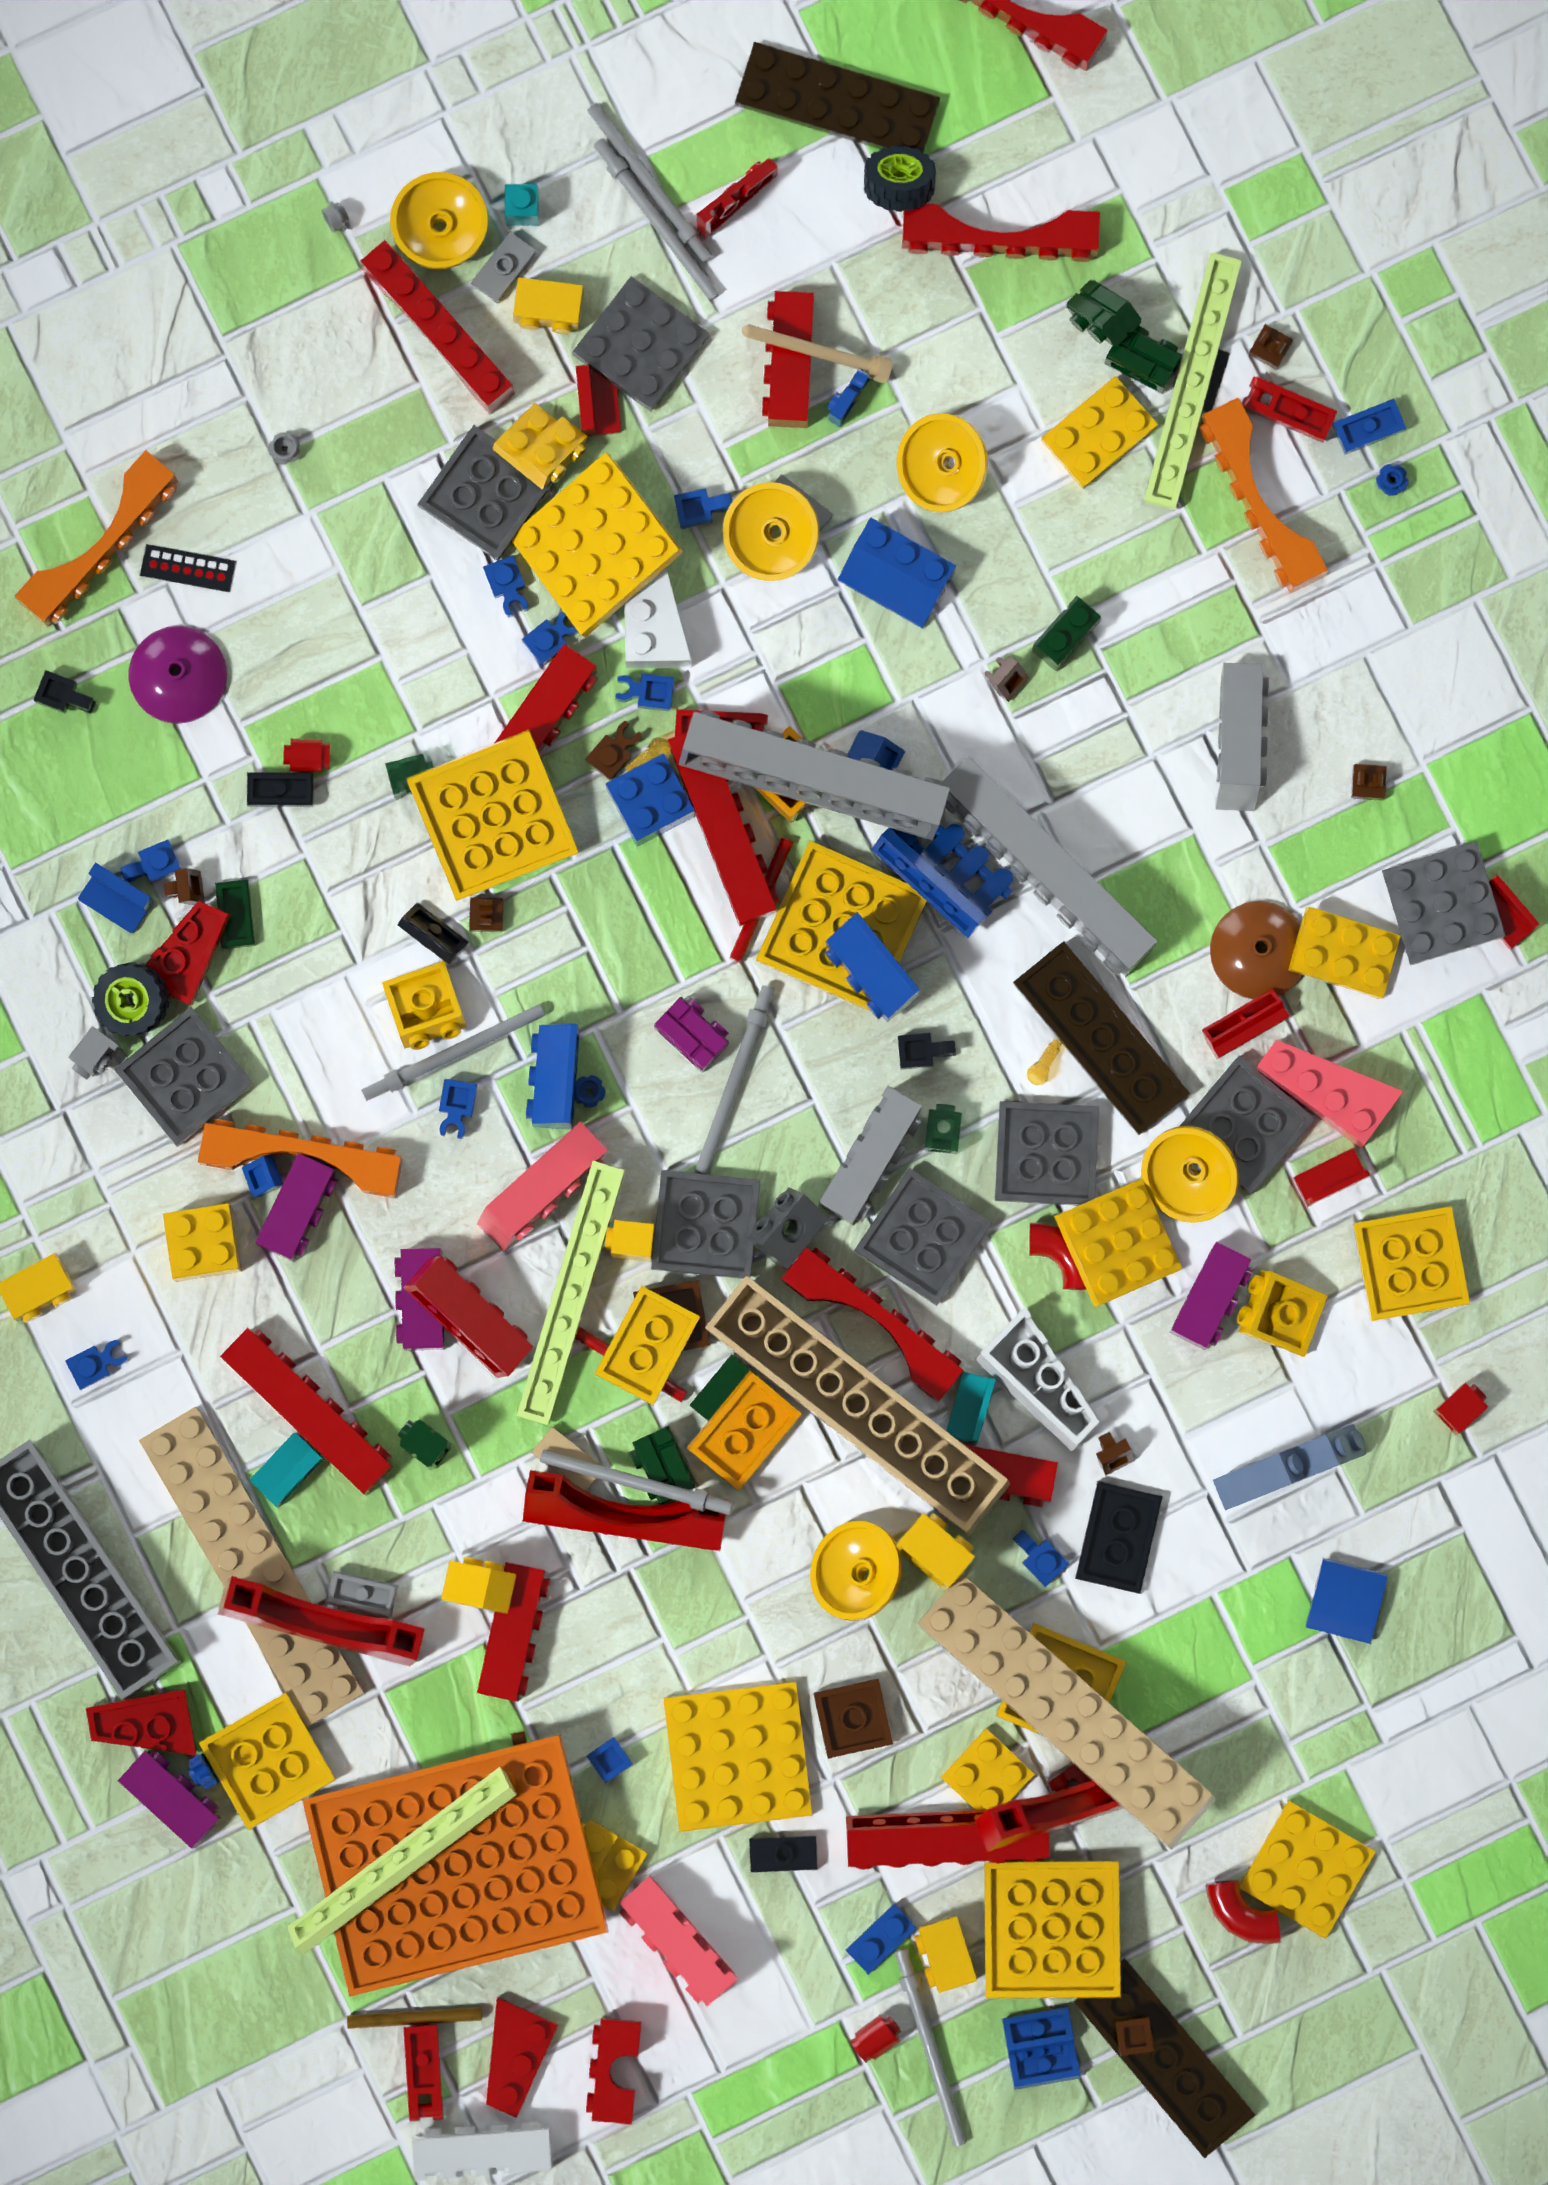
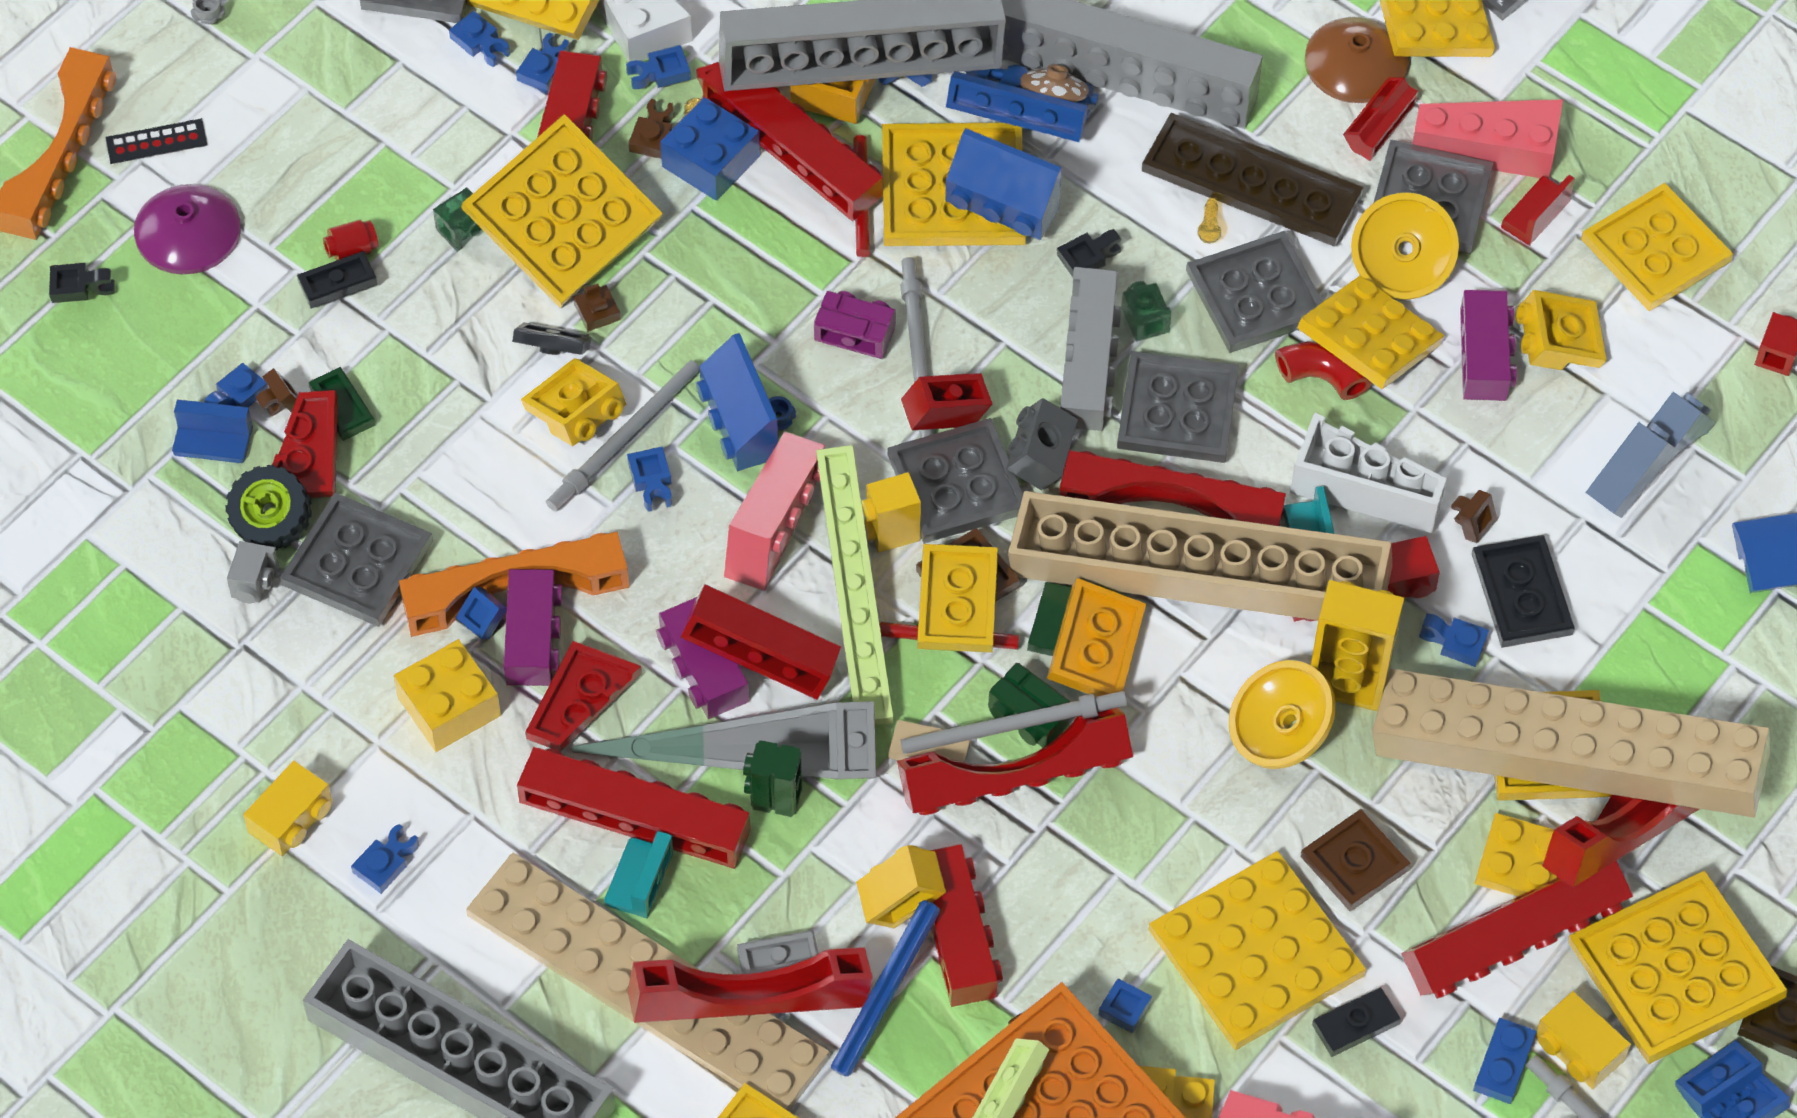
camera: 25 degrees left, 25 degrees down
none -> red wing [525,641,642,752]
none -> light grey plate [571,701,876,780]
none -> blue axle [831,900,940,1077]
none -> red brick [901,373,993,430]
none -> medium nougat dish [1020,65,1089,102]

